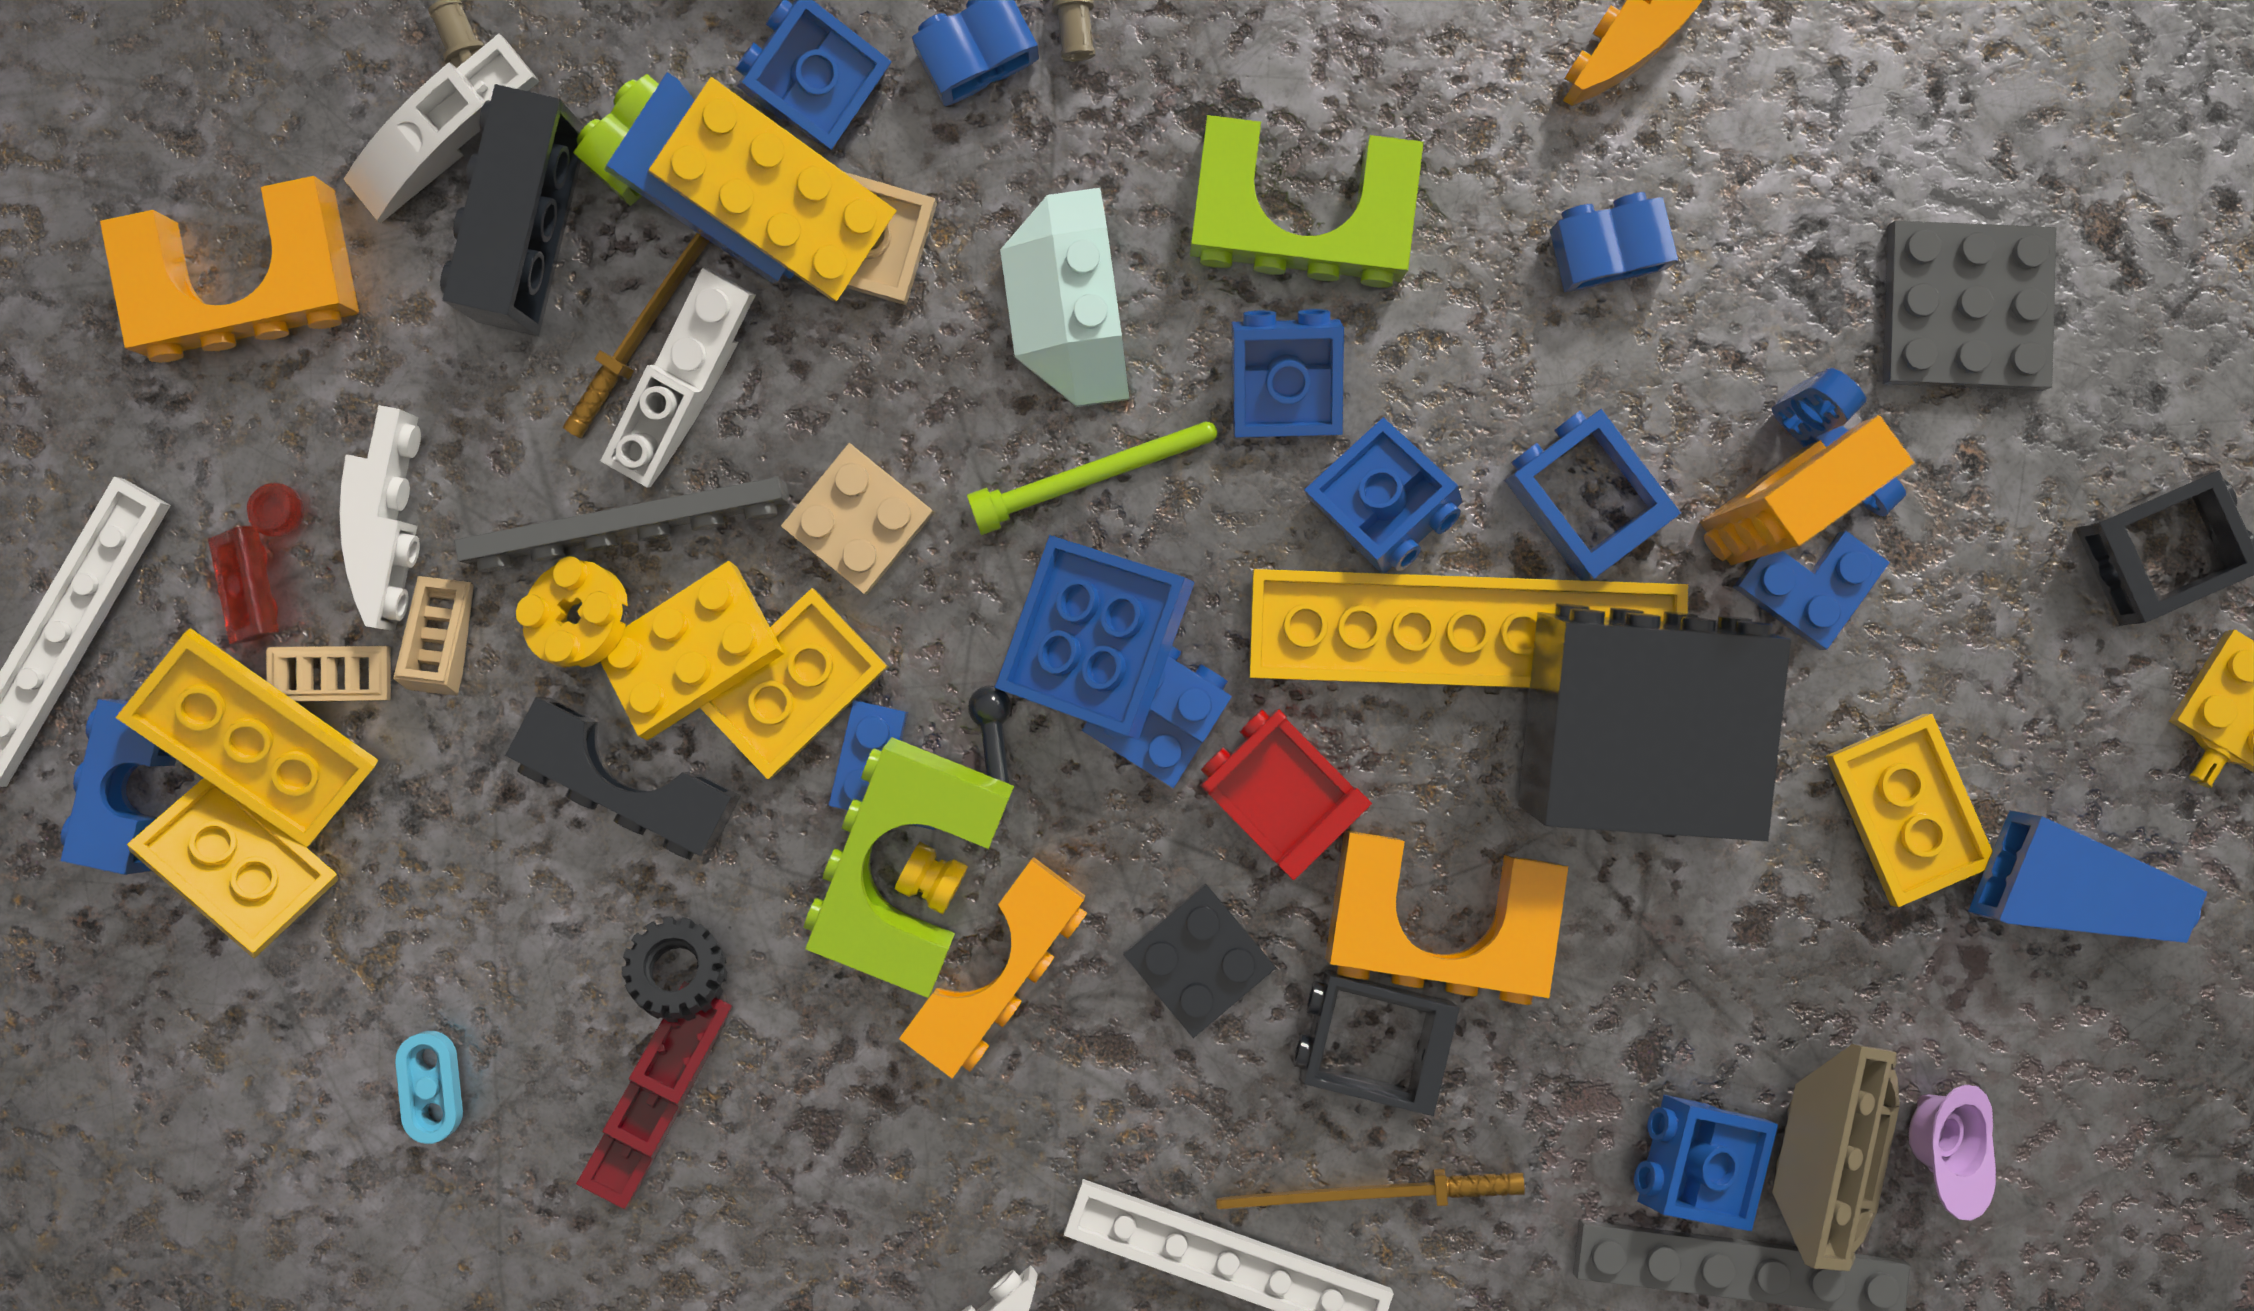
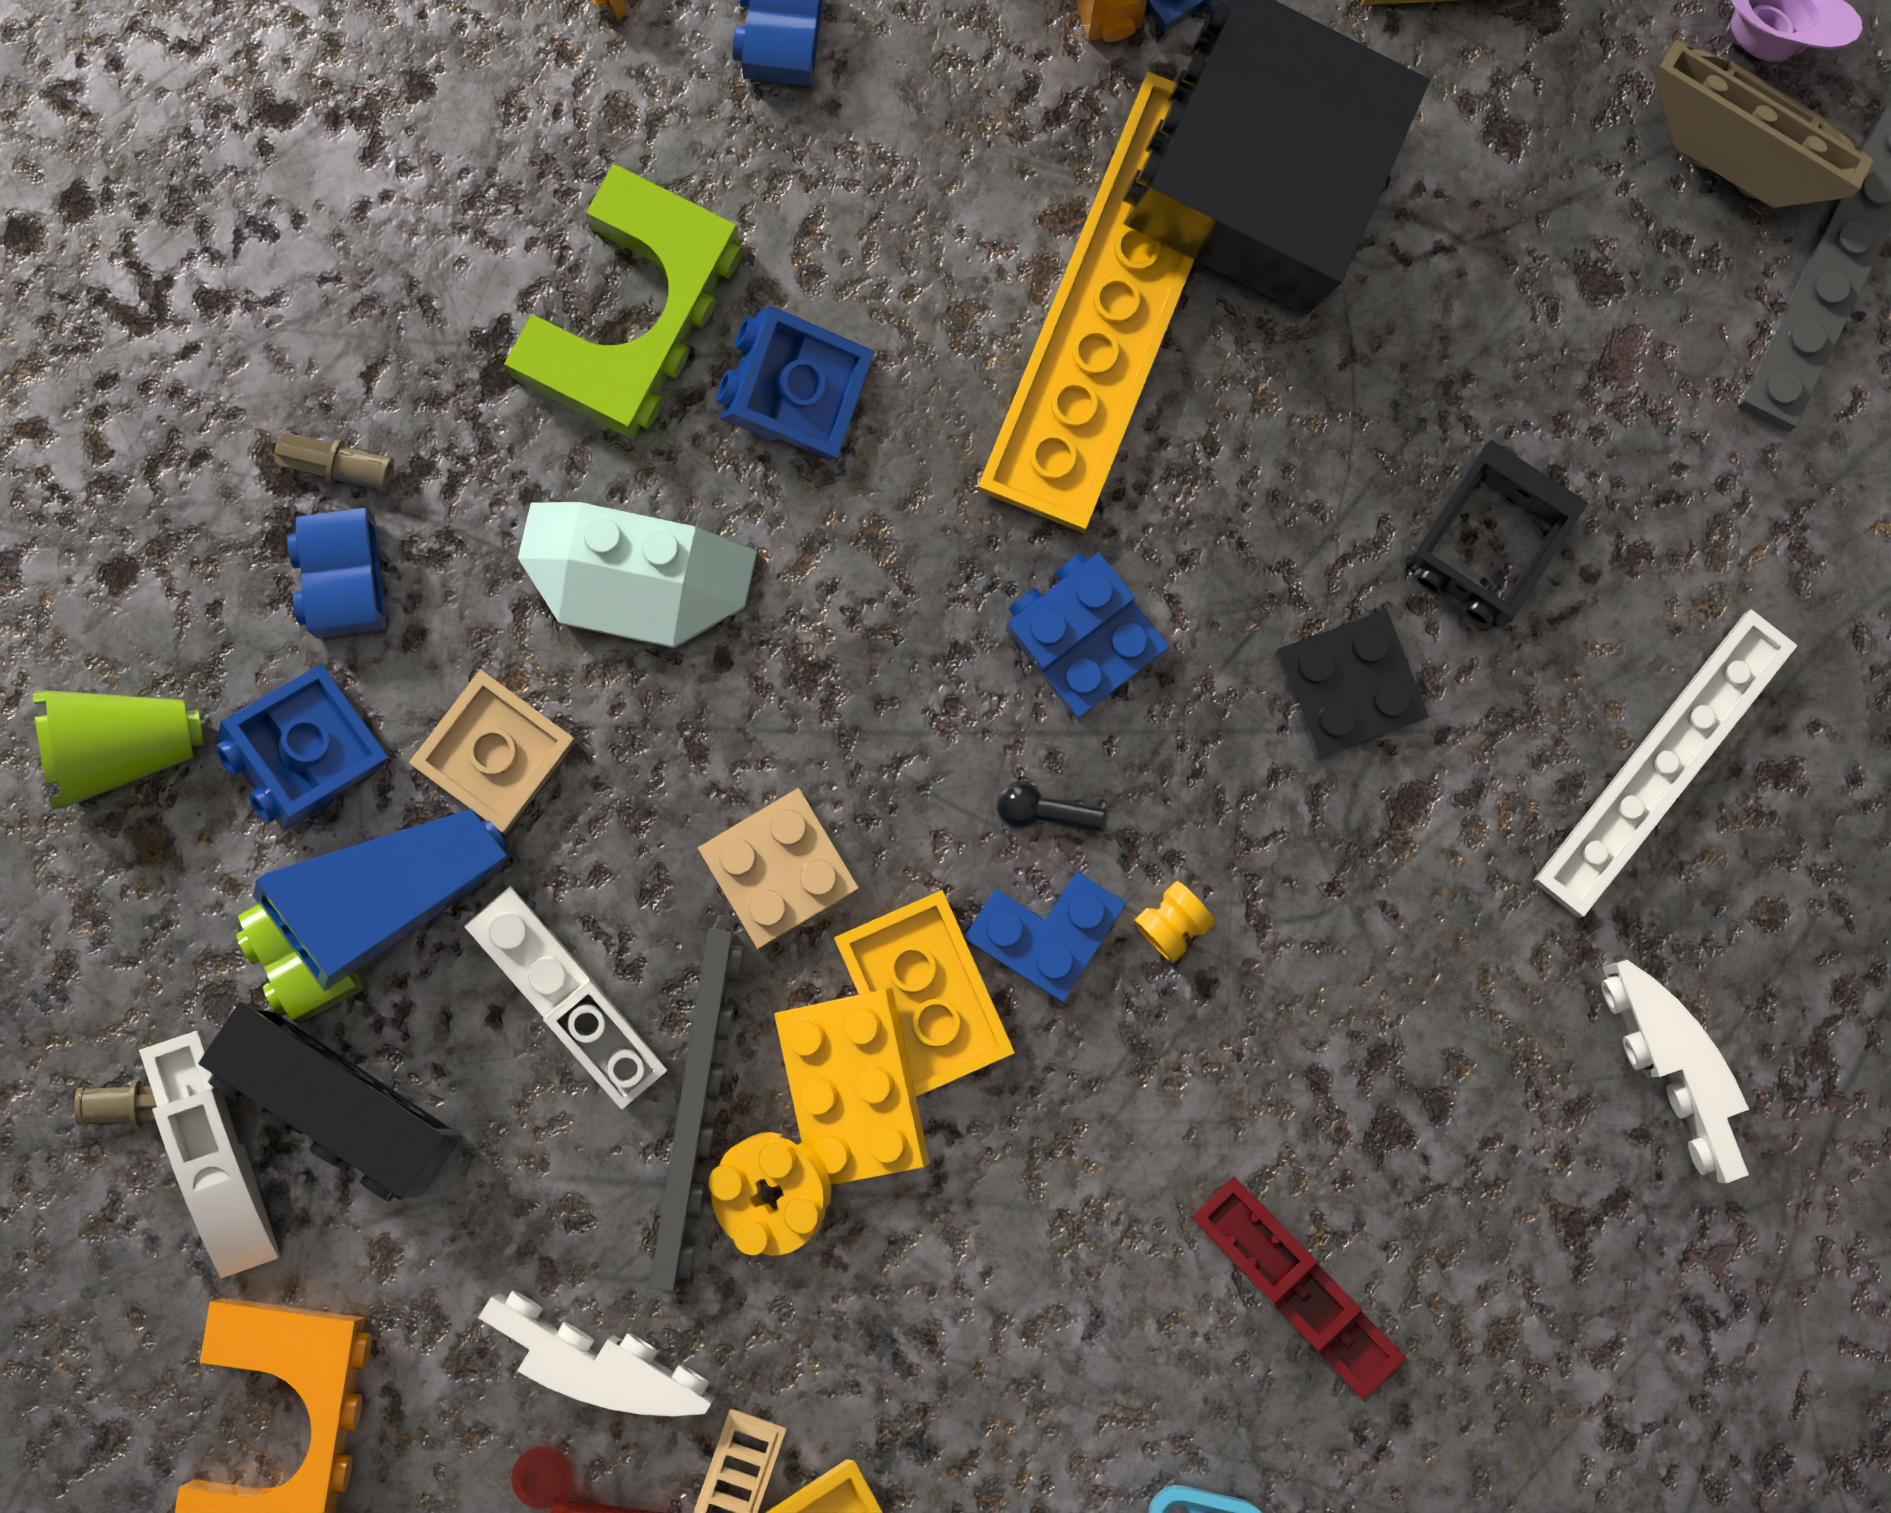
camera: 75 degrees left, 5 degrees down
tan slope [393,576,474,696] -> none
black arch [505,697,741,860] -> none
pearl gold sword [562,233,709,439] -> none
black tyre [621,917,728,1022] -> none
yellow plate [647,77,897,302] -> none
lime arch [803,737,1014,998] -> none
light orange arch [899,857,1087,1078] -> none
lime piece [967,422,1217,535] -> none
blue plate [995,535,1195,740] -> none
red panel [1199,709,1372,881] -> none
pearl gold sword [1216,1169,1525,1209] -> none
blue plate [1304,417,1463,574] -> none
light orange arch [1325,830,1568,1005] -> none
blue window [1504,409,1681,581] -> none
blue plate [1634,1095,1778,1231] -> none

